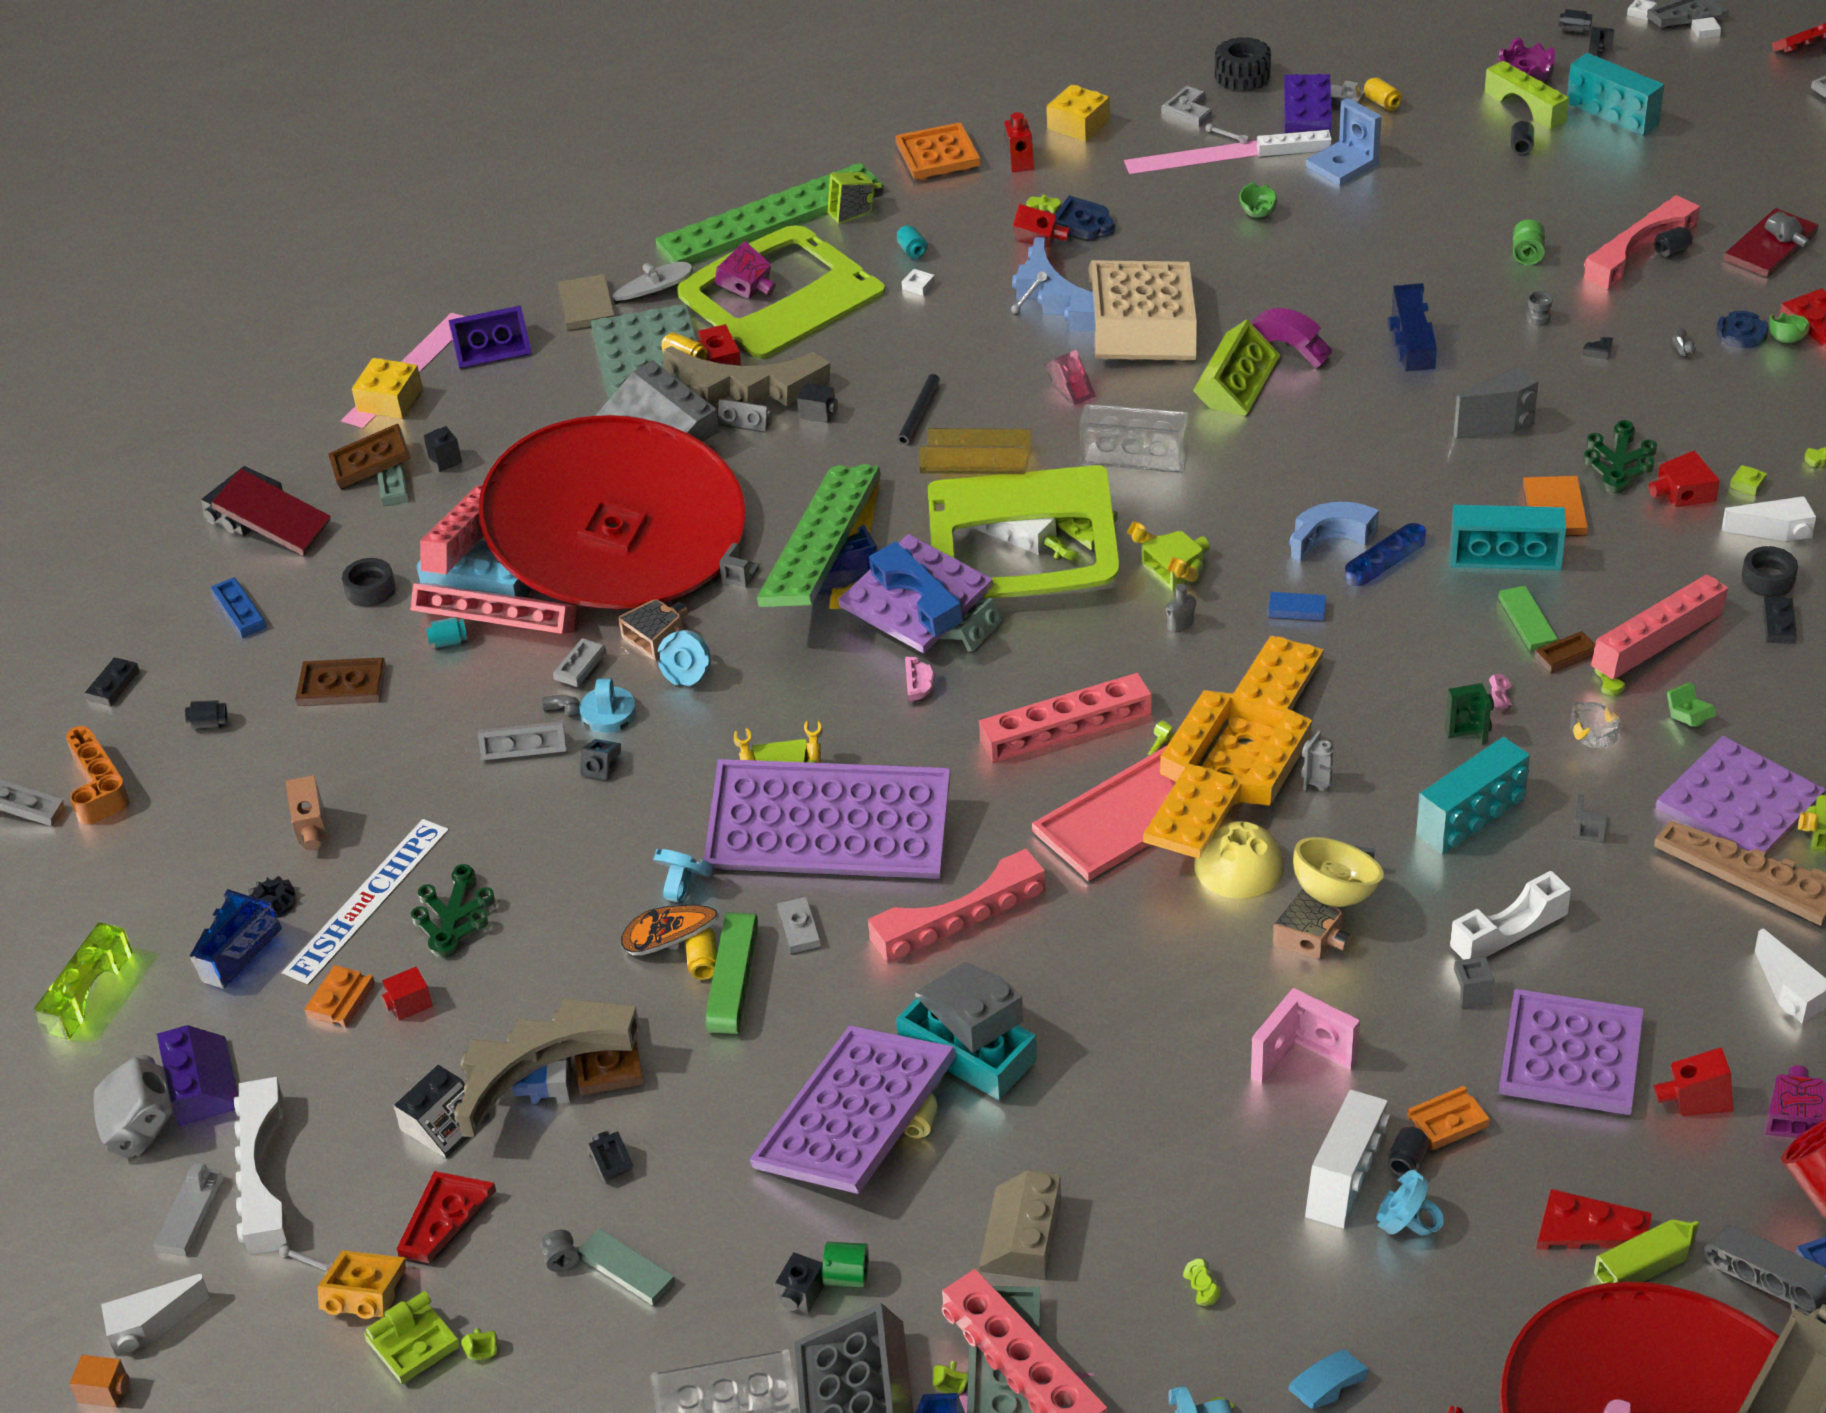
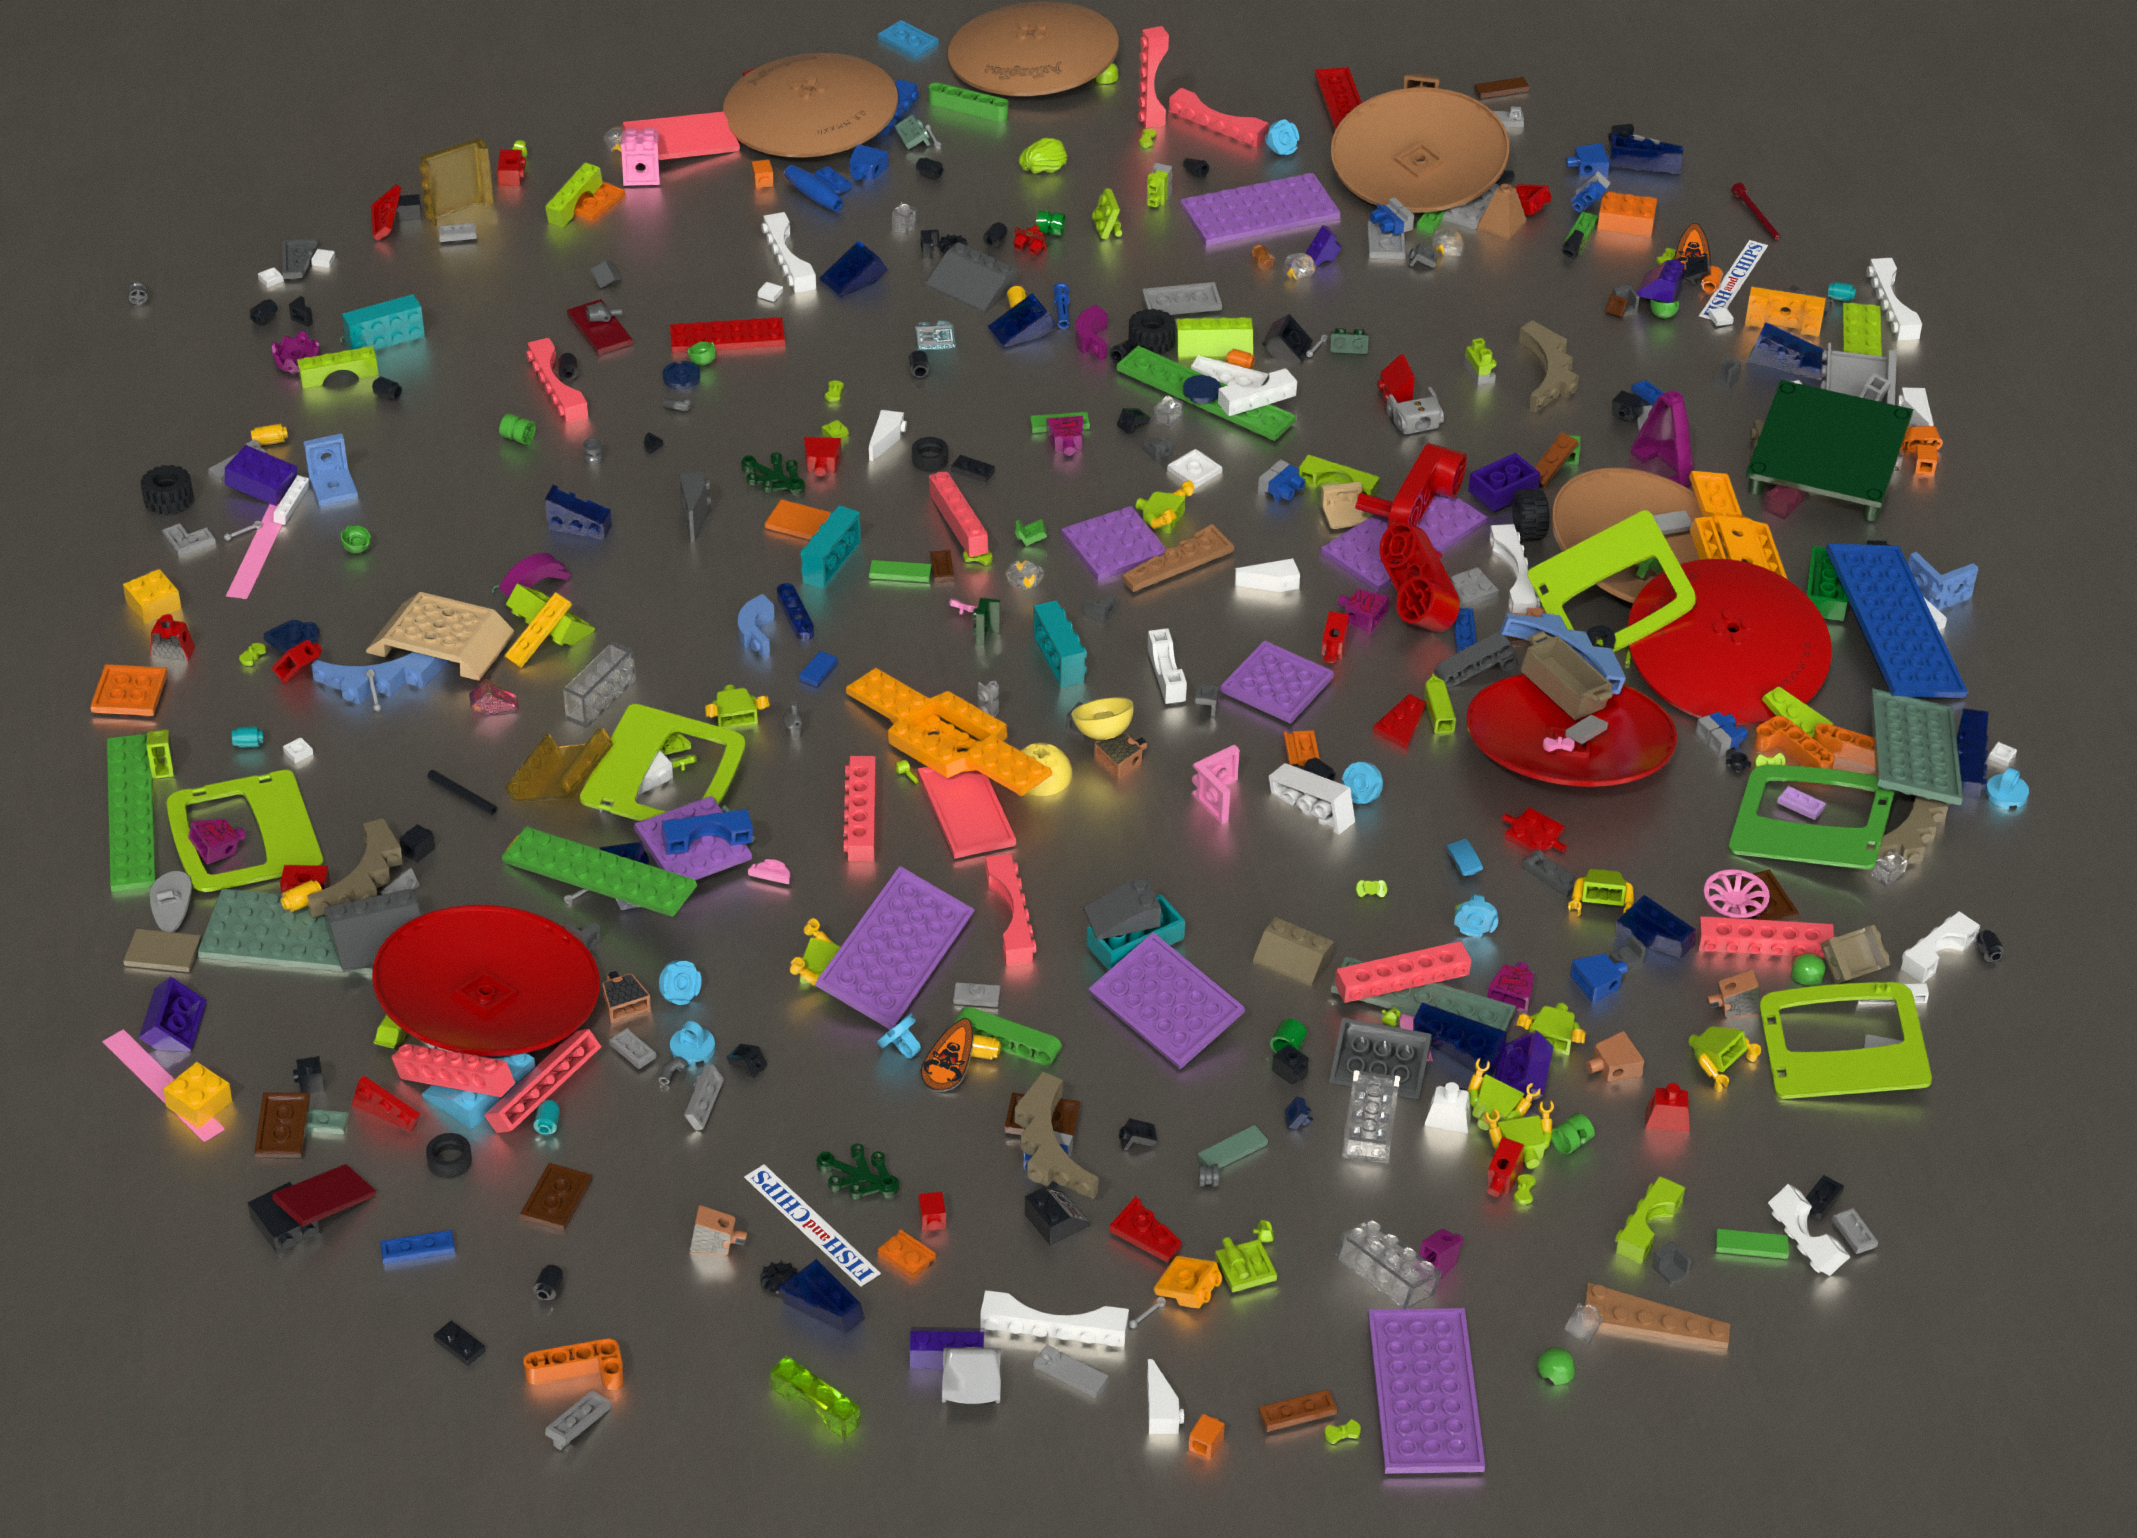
camera: 75 degrees left, 0 degrees up
none -> red wing [351,1075,420,1132]
none -> yellow tile [505,592,572,668]
none -> dark blue tile [1284,1096,1313,1130]

